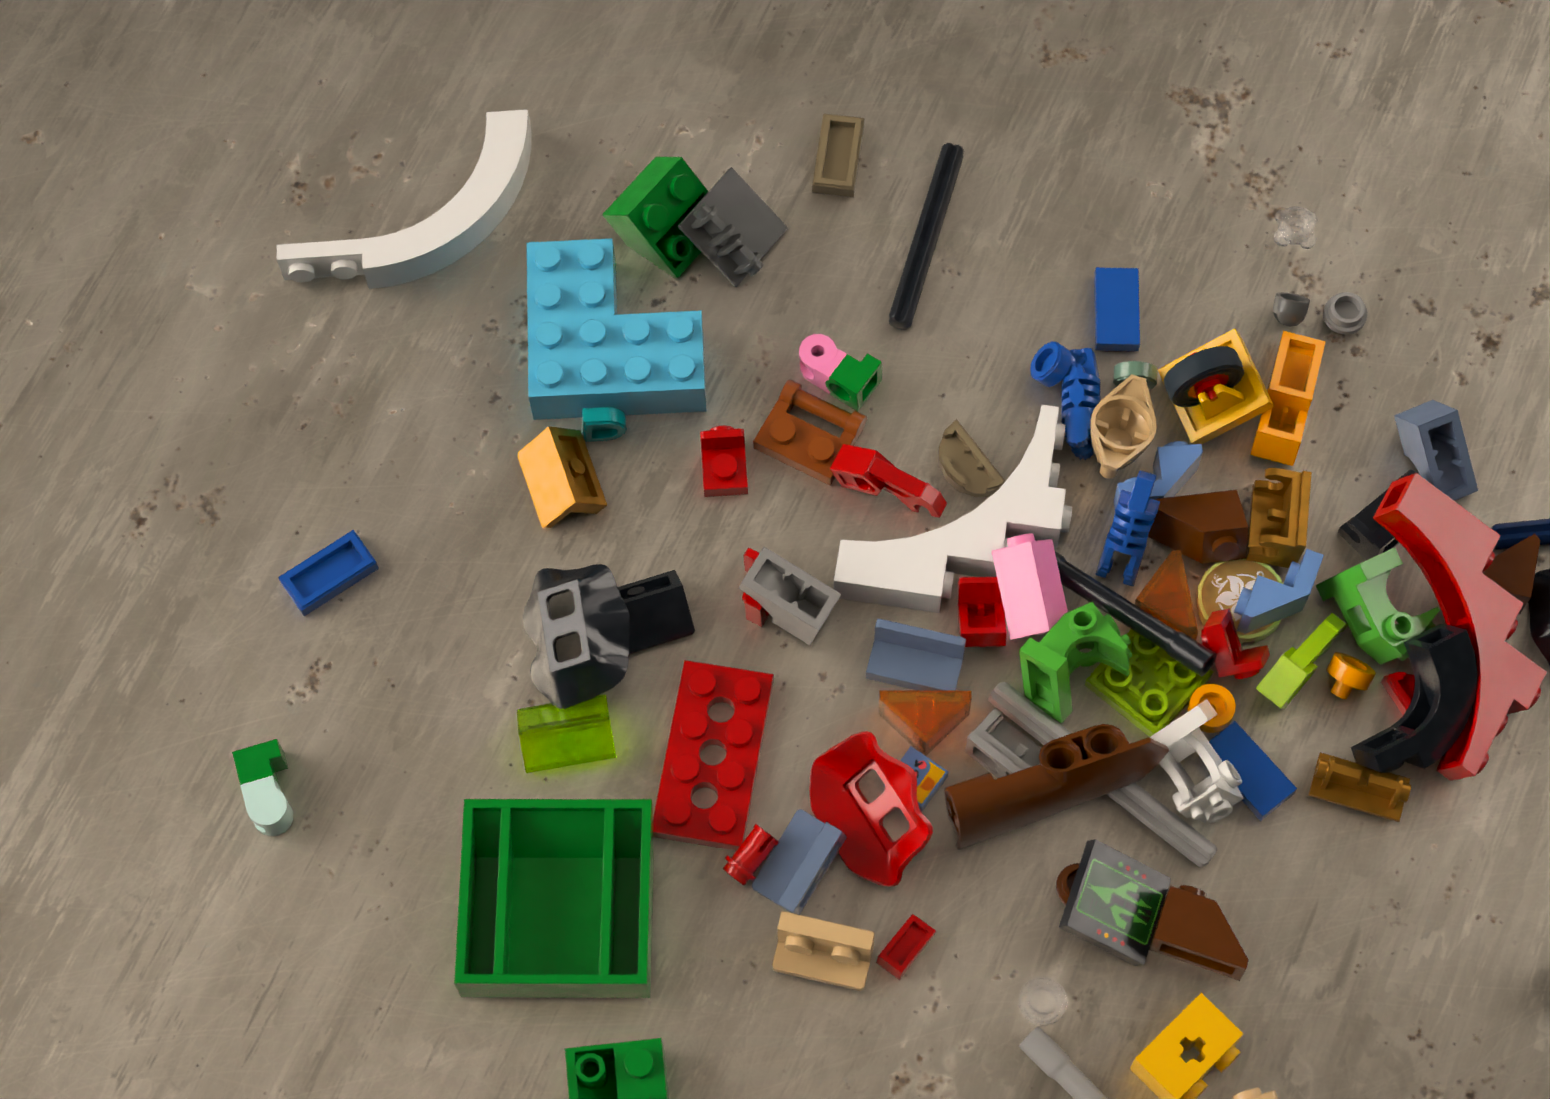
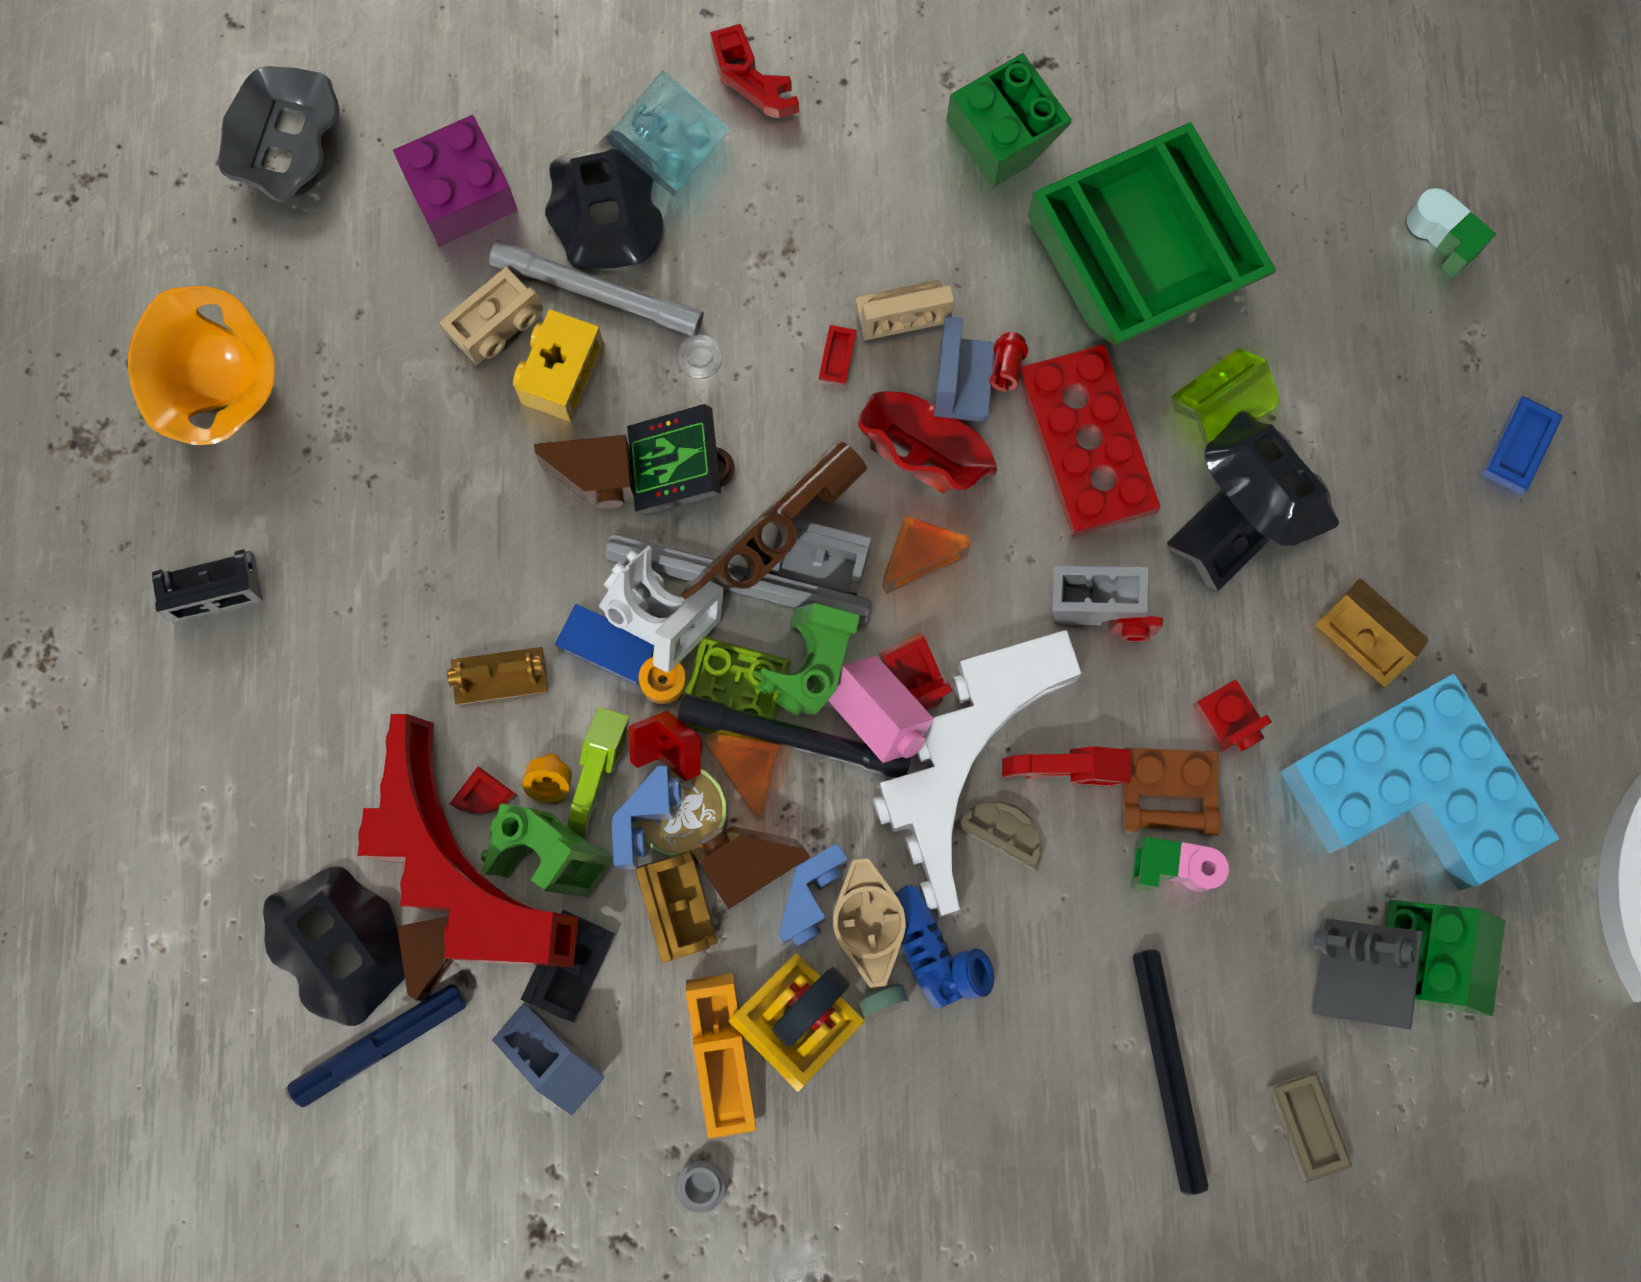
camera: 150 degrees right, 10 degrees up
teal tile [582,407,627,442] -> none
sand blue panel [866,619,966,699] -> none
tile [884,746,949,812] -> none
blue tile [1094,267,1140,351] -> none
blue hinge [1095,470,1160,587] -> none
dark grey hinge [1273,292,1310,327] -> none
black arch [1351,623,1477,773] -> none

